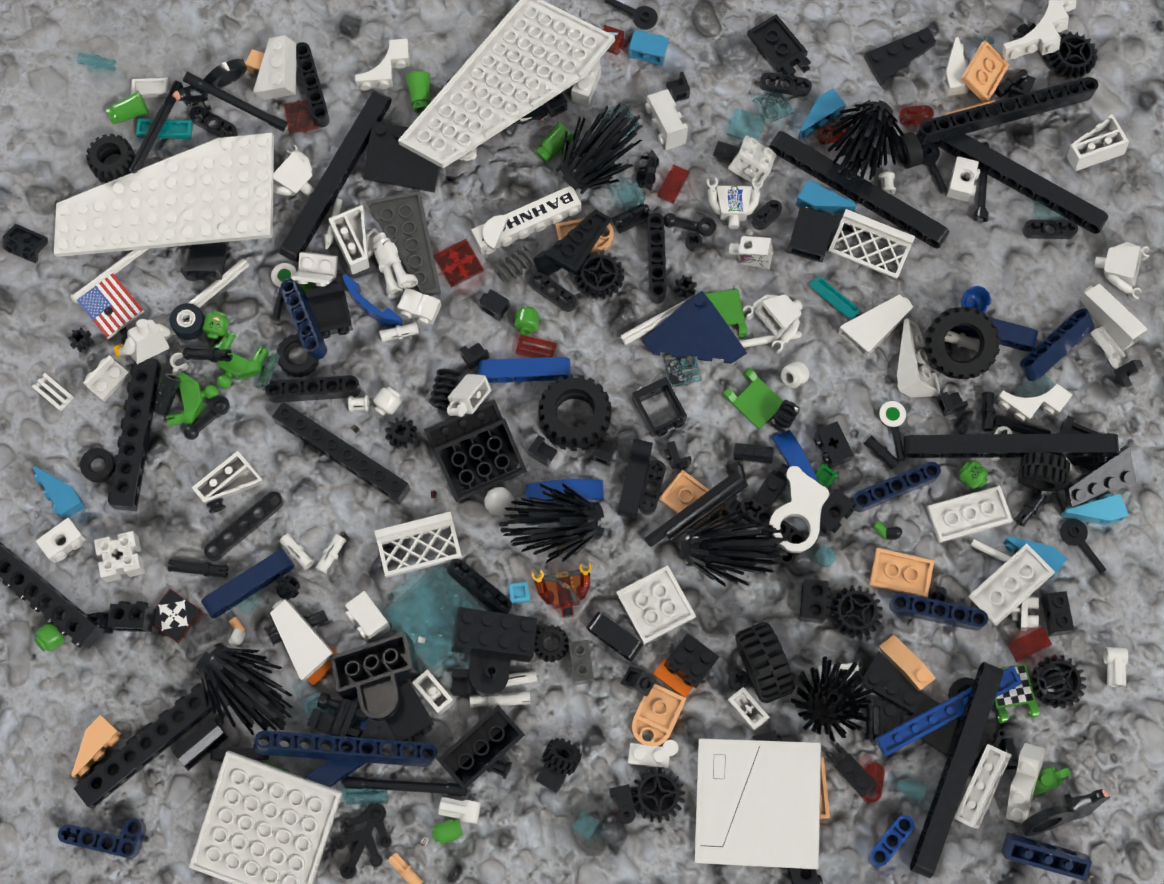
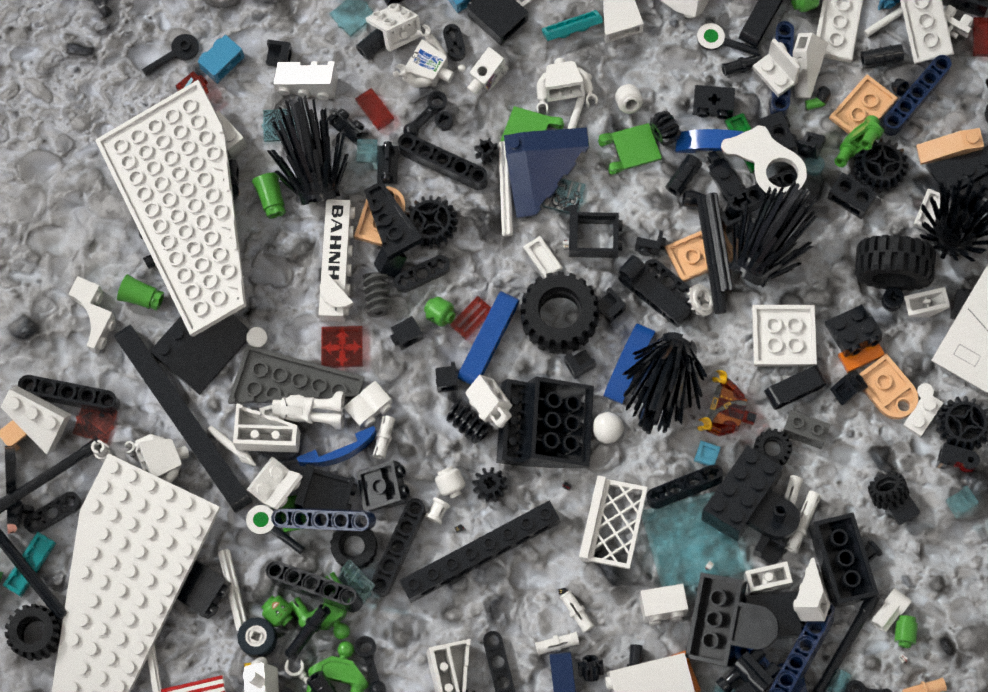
camera: 55 degrees left, 0 degrees up
none -> white pin [91,440,113,463]
none -> white tile [246,327,267,348]
none -> black beam [265,561,363,613]
none -> black plate [356,460,410,512]
none -> white tile [523,236,563,278]
none -> white gear [687,284,714,317]
none -> white bracket [752,39,801,97]
none -> white slope [793,33,829,98]
none -> white slope [793,558,830,621]
none -> black bracket [797,131,826,159]
none -> bright green connector [834,115,885,168]
none -> black axle [860,44,904,69]

